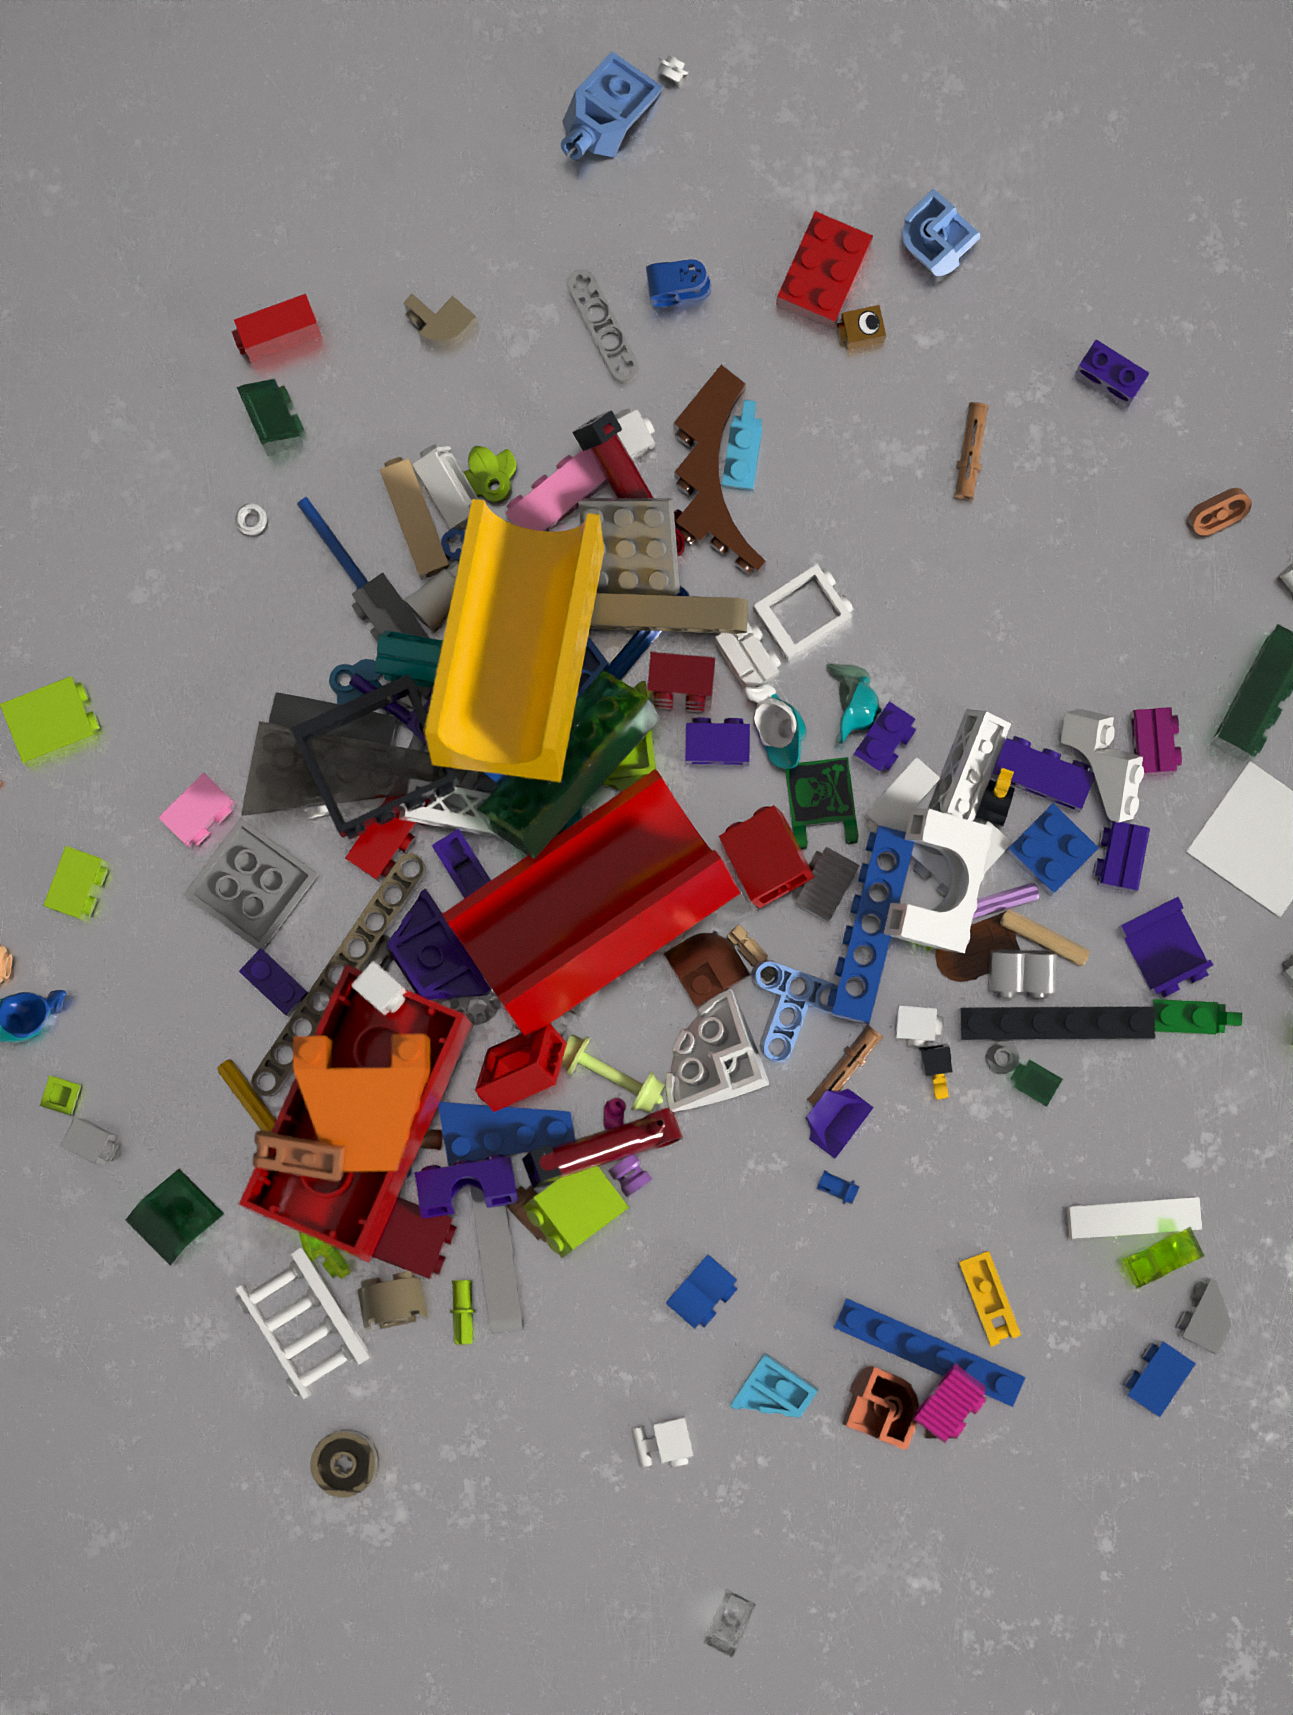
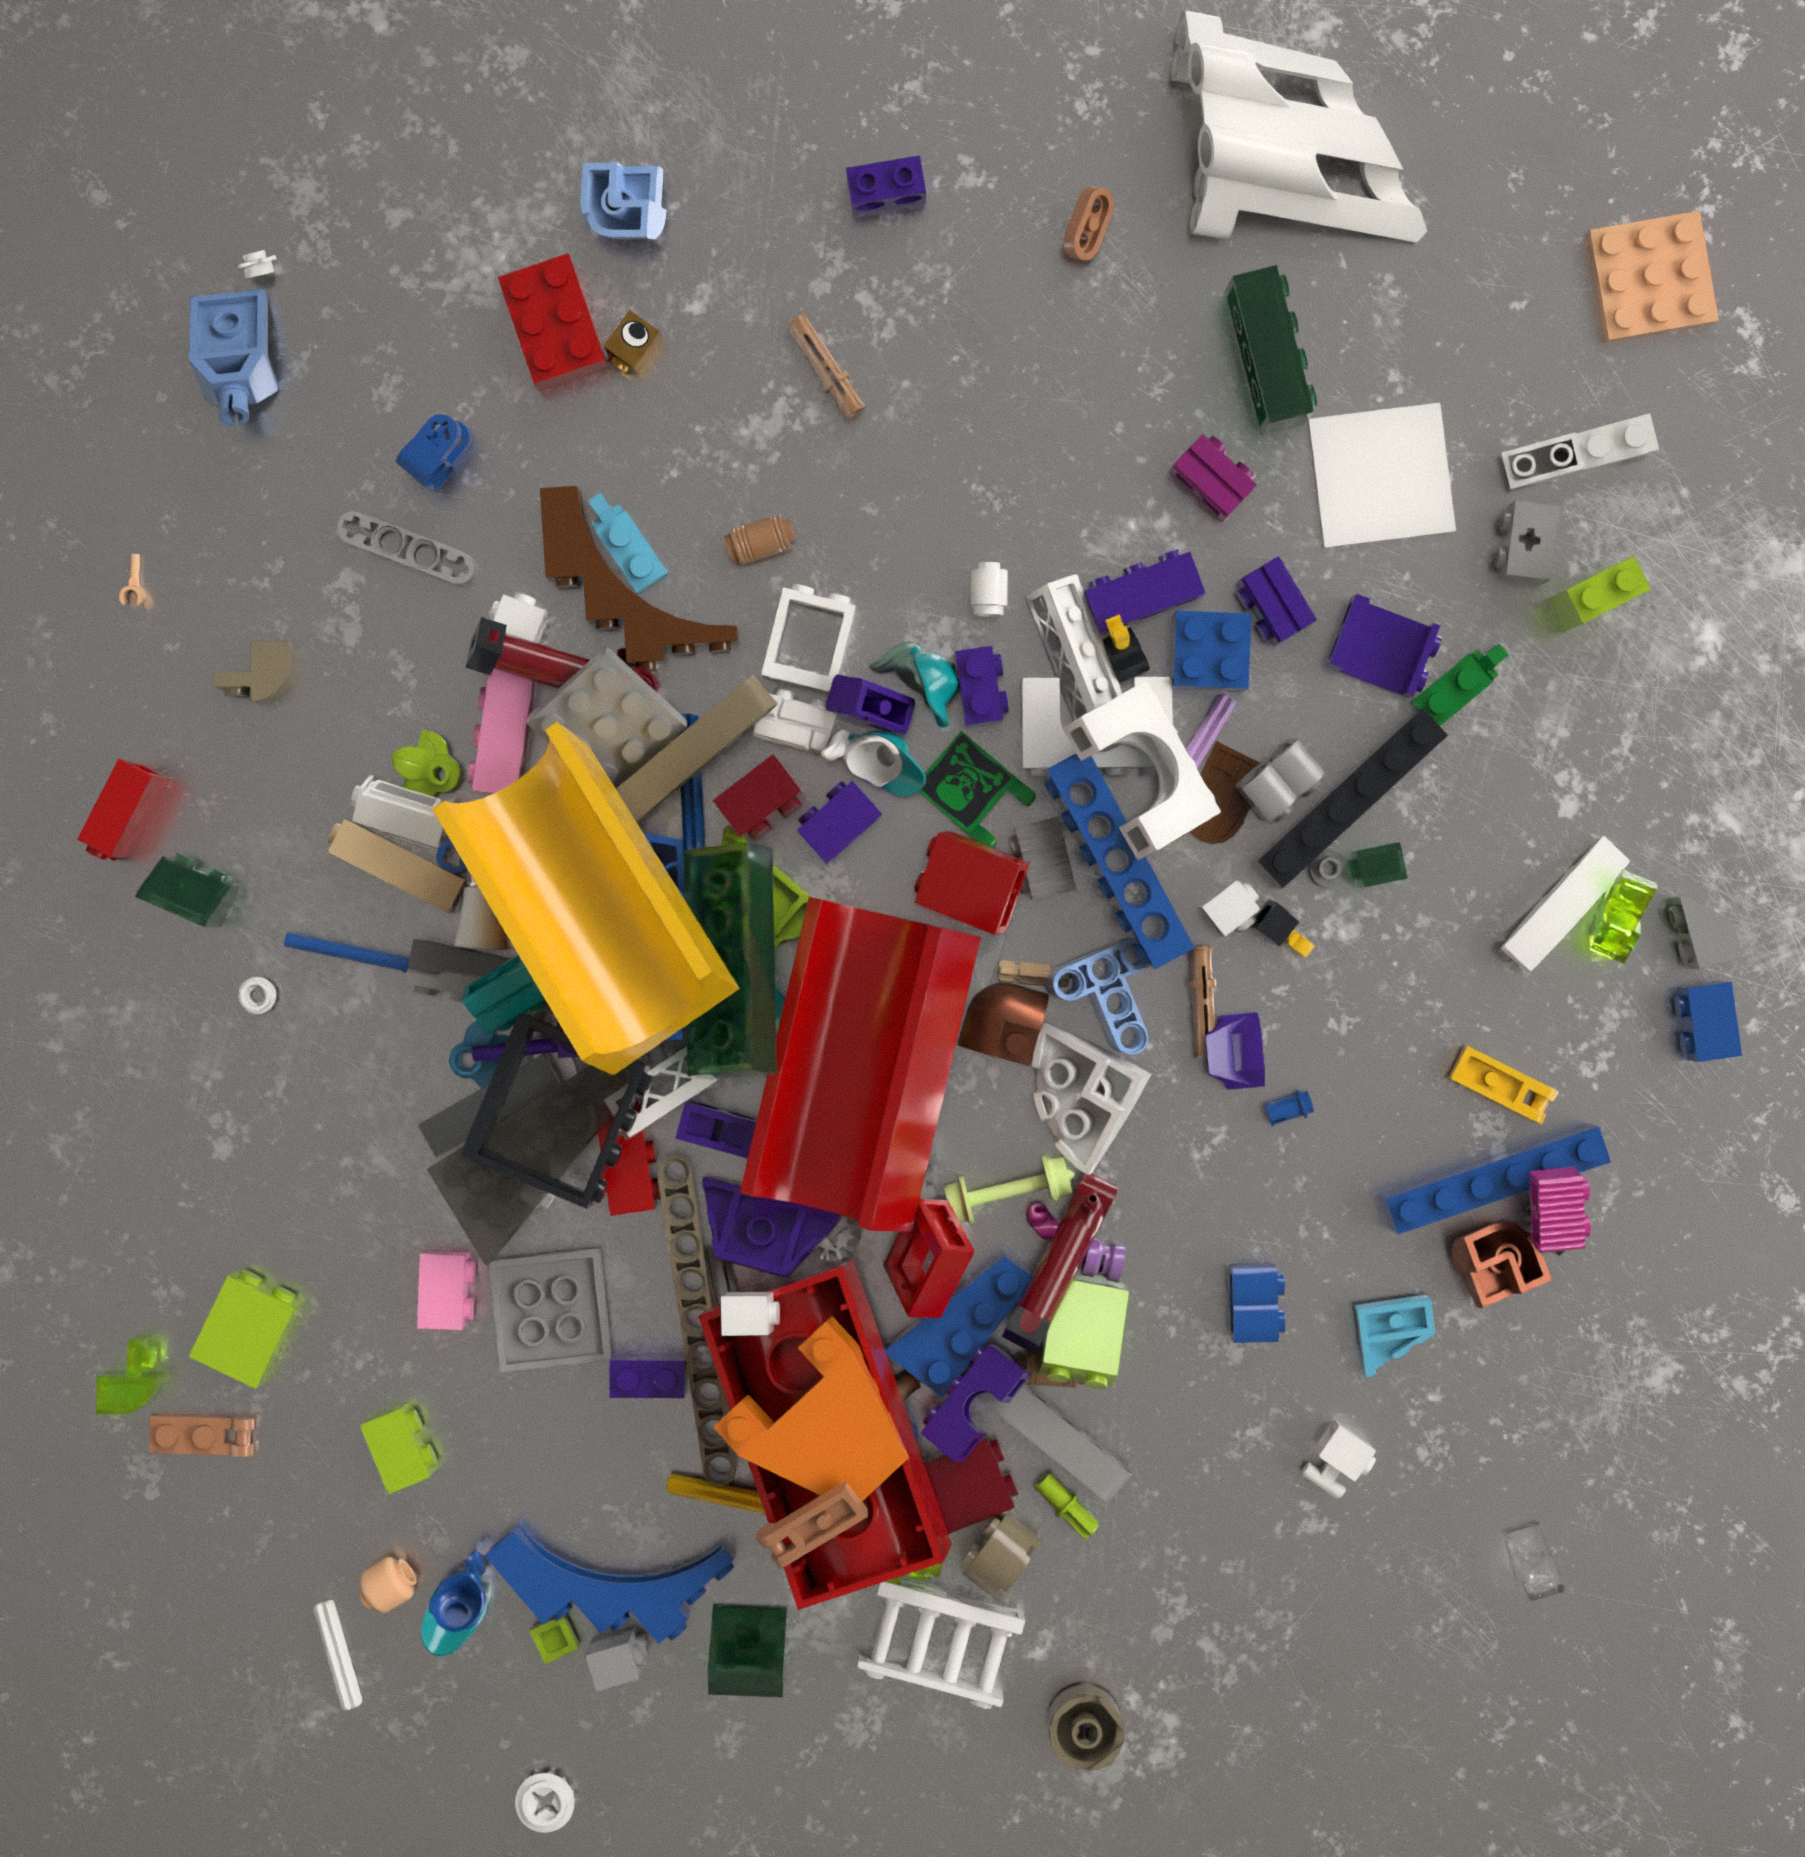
camera: 50 degrees left, 5 degrees up
tan axle [1000,909,1090,966] -> none
white arch [1061,709,1144,822] -> none
none -> light nougat hand [119,554,147,606]
none -> blue arch [485,1525,736,1644]
none -> medium nougat head [724,514,796,565]
none -> dark purple brick [825,674,916,735]
none -> white brick [970,562,1008,617]

